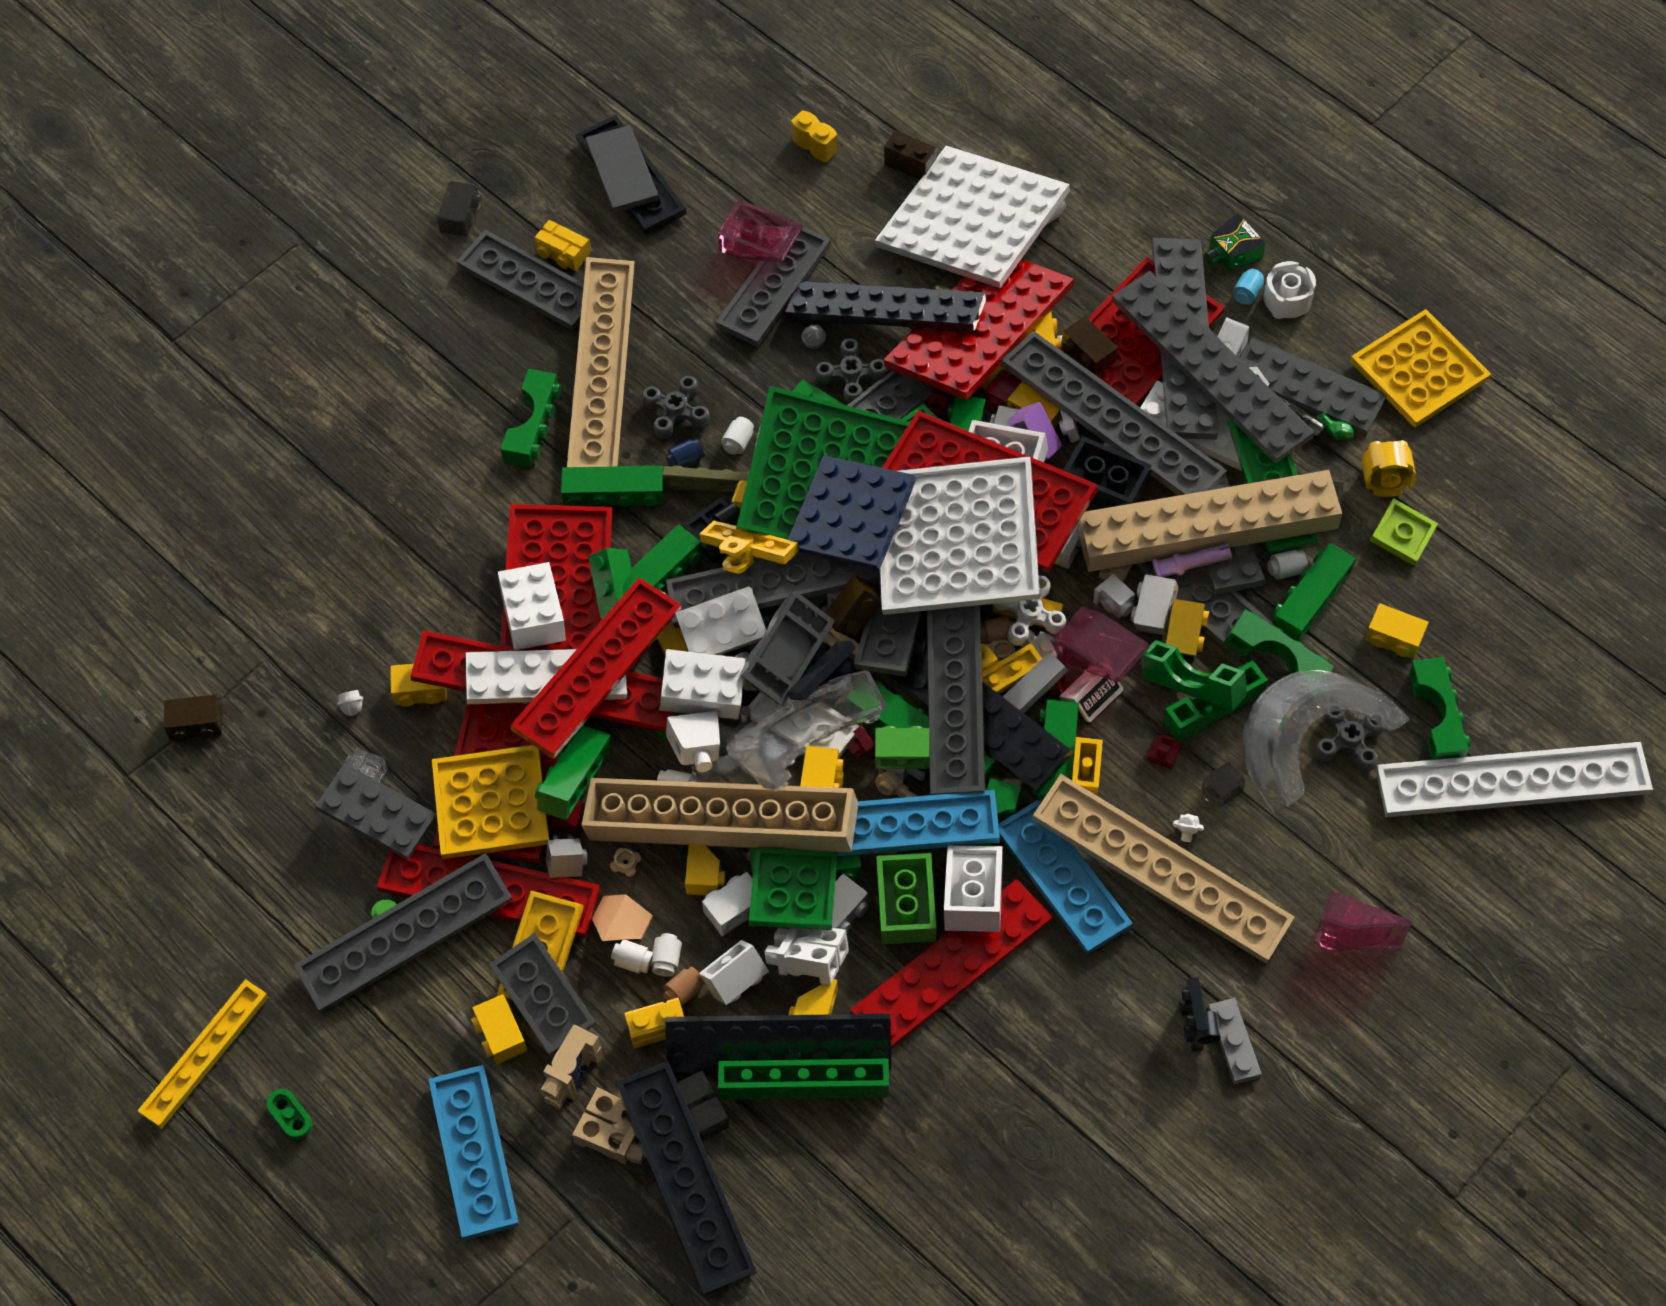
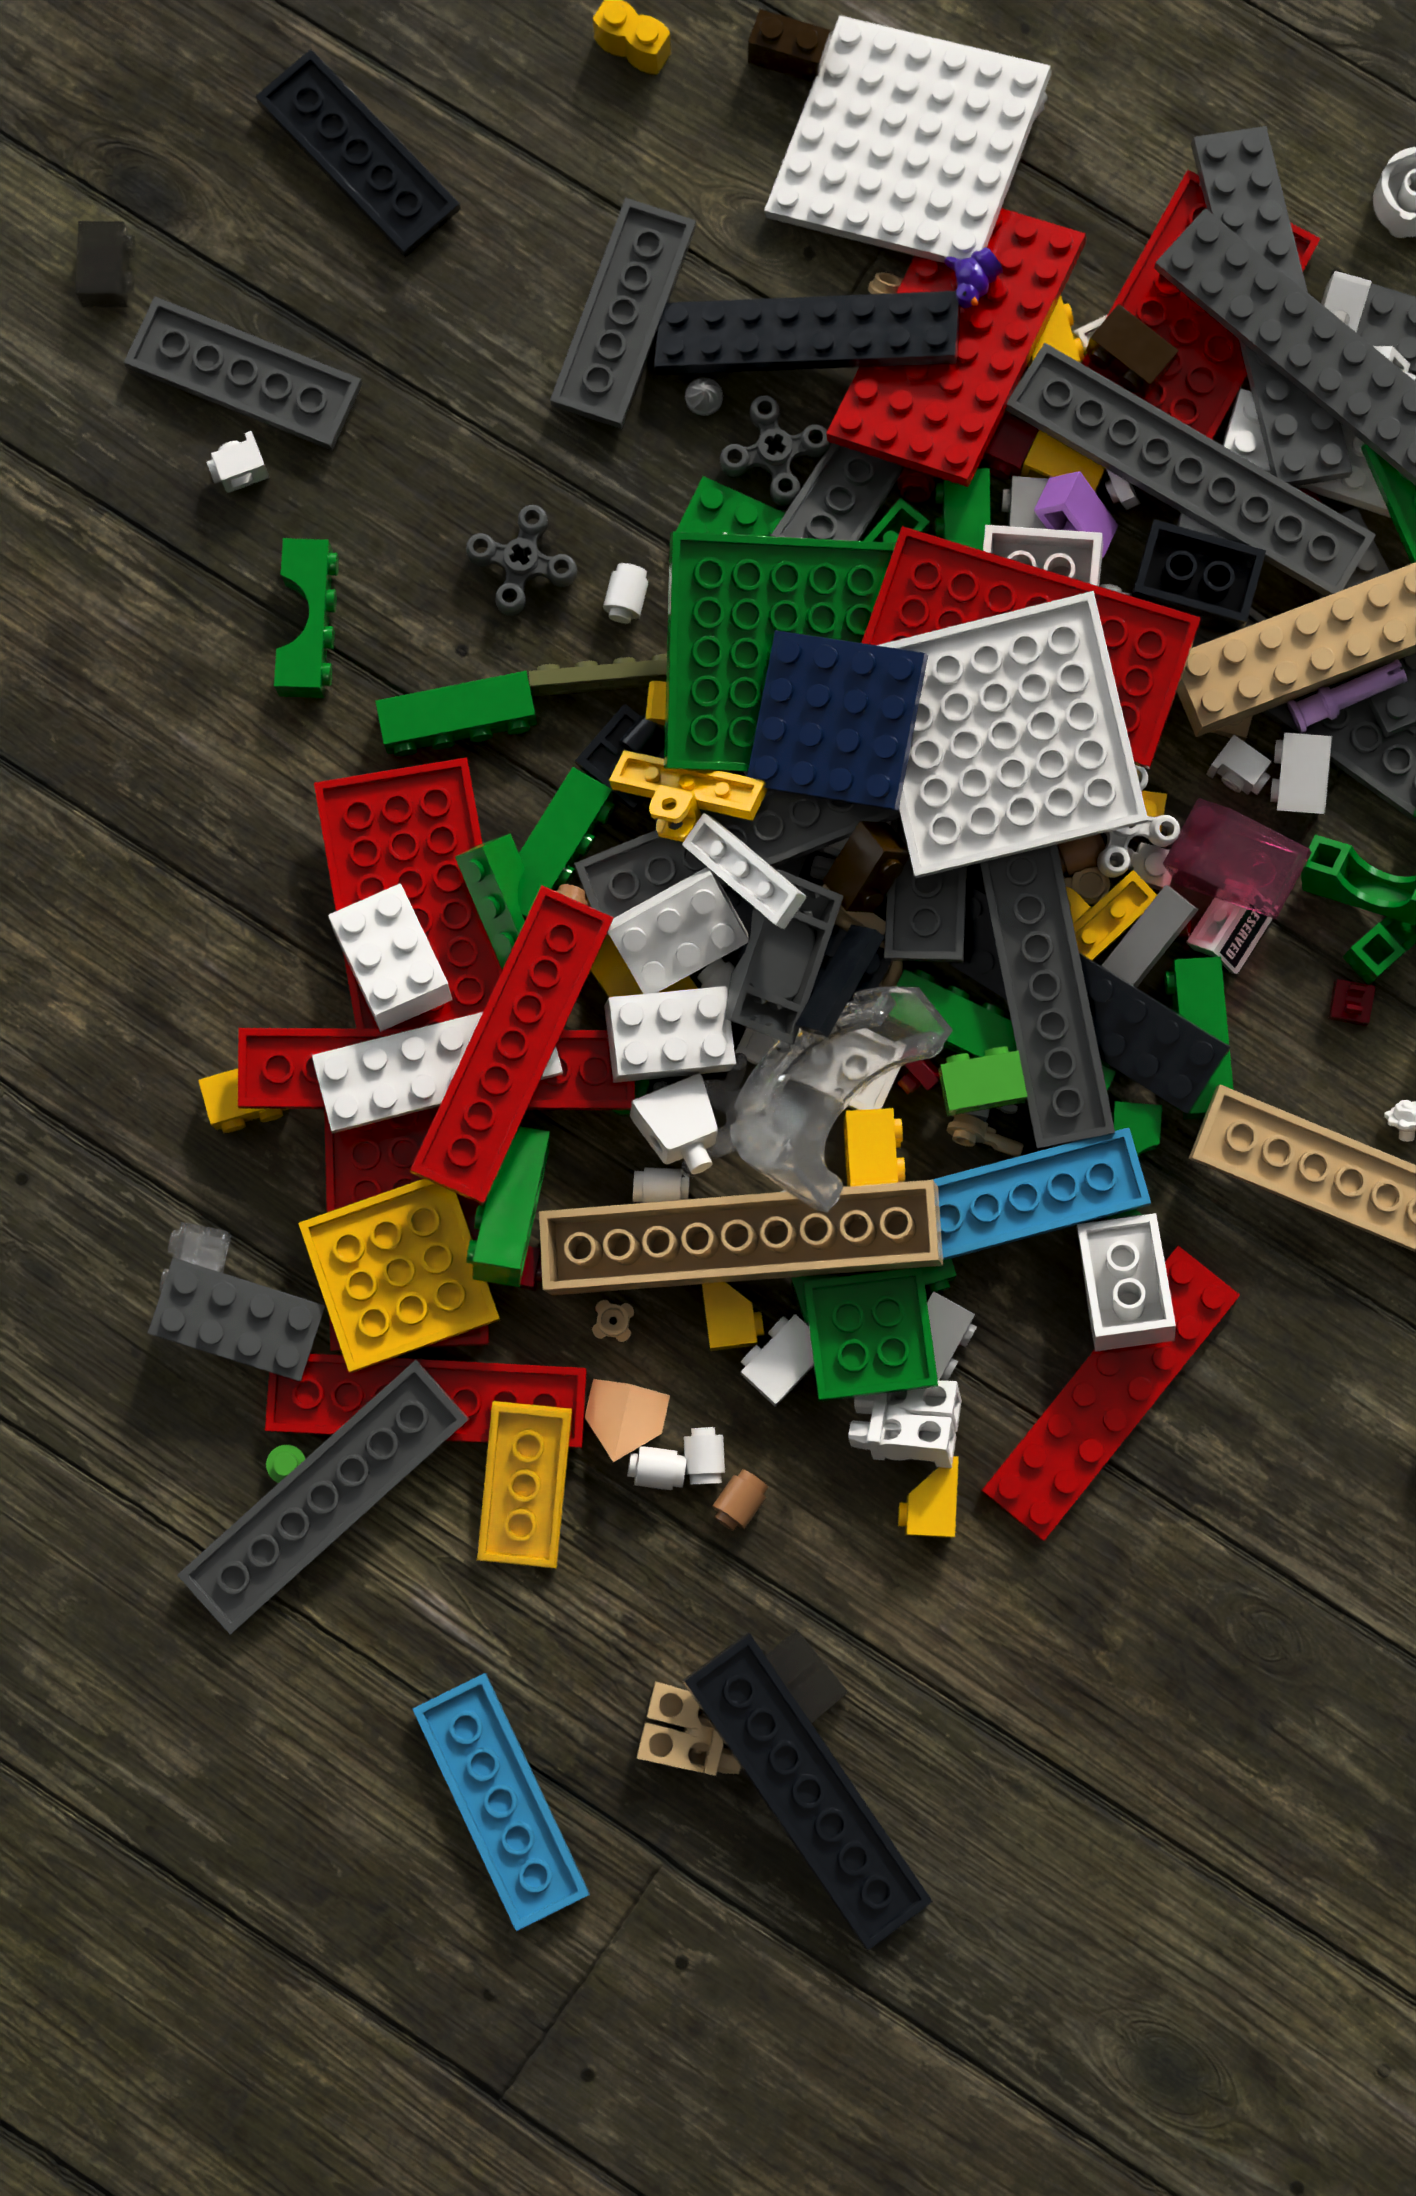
camera: 10 degrees left, 20 degrees up
yellow plate [138,979,269,1129] -> none
green plate [267,1089,313,1140] -> none
white plate [337,690,363,716] -> none
yellow brick [471,994,527,1065] -> none
dark grey plate [489,933,597,1056] -> none
yellow brick [534,220,591,271] -> none
tan hips [541,1024,604,1109] -> none
light grey brick [546,834,587,878] -> none
tan plate [567,257,635,467] -> none
dark grey tile [586,125,659,213] -> none
yellow brick [625,998,684,1049] -> none
black plate [665,1014,891,1073] -> none
dark blue brick [666,439,705,468] -> none
white brick [699,940,769,1005] -> none
clear pink slope [718,199,804,262] -> none
green brick [718,1059,889,1100] -> none
bright green brick [876,853,936,944] -> none
dark azure plate [998,800,1133,955] -> none
yellow brick [1072,737,1103,796] -> none
yellow brick [1166,599,1209,657] -> none
torso [1204,213,1266,270] -> none
medium azure brick [1232,269,1264,305] -> none
none -> white brick [207,431,269,493]
none -> white plate [682,813,807,929]
none -> dark purple animal [944,247,1003,309]

